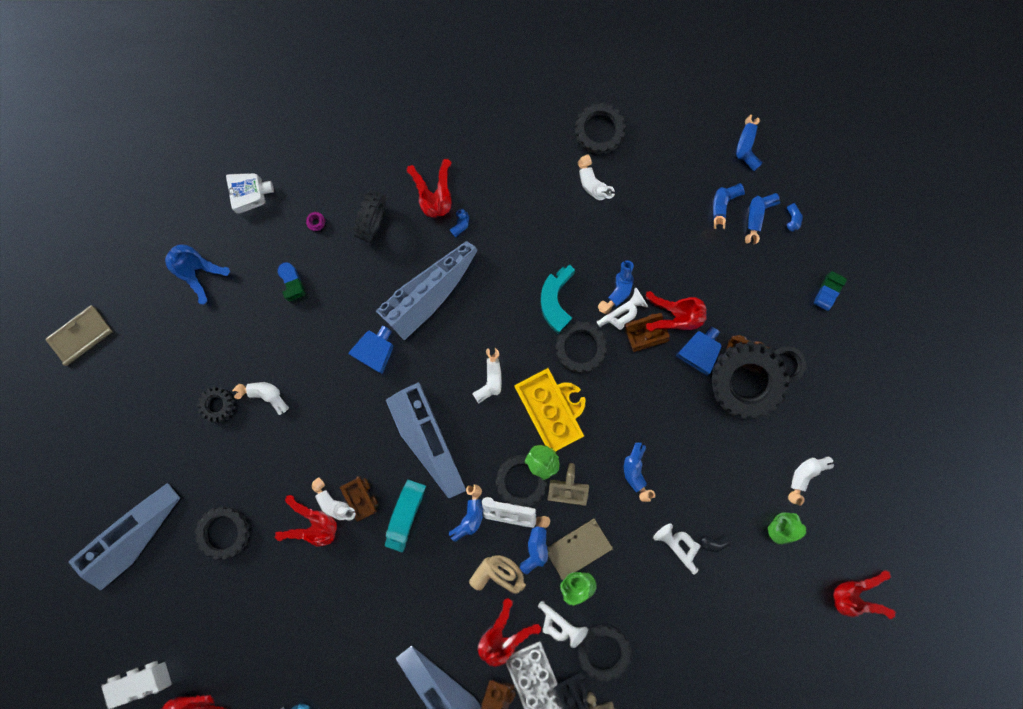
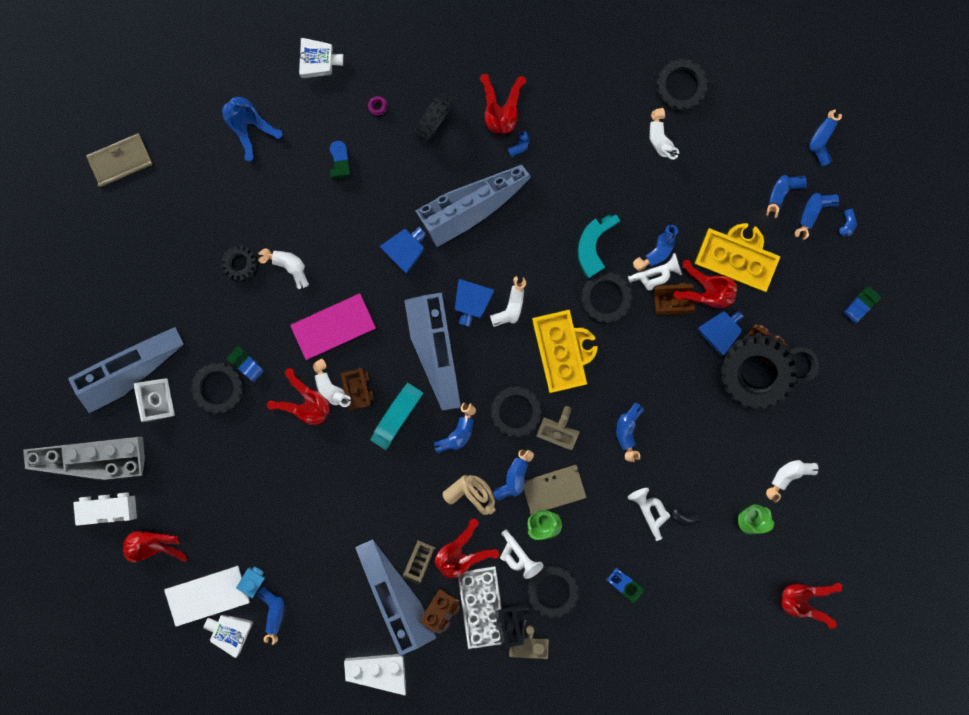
camera: 10 degrees right, 5 degrees up
white plate [482,497,536,528] -> none
bright green hair [525,445,559,480] -> none
none -> light grey wedge [23,437,145,480]
none -> white slope [134,378,175,422]
none -> leg [226,346,264,382]
none -> dark pink tile [290,294,376,360]
none -> dark tan slope [402,540,435,585]
none -> blue torso [455,279,494,327]
none -> leg [607,568,644,603]
none -> yellow plate [694,223,780,292]

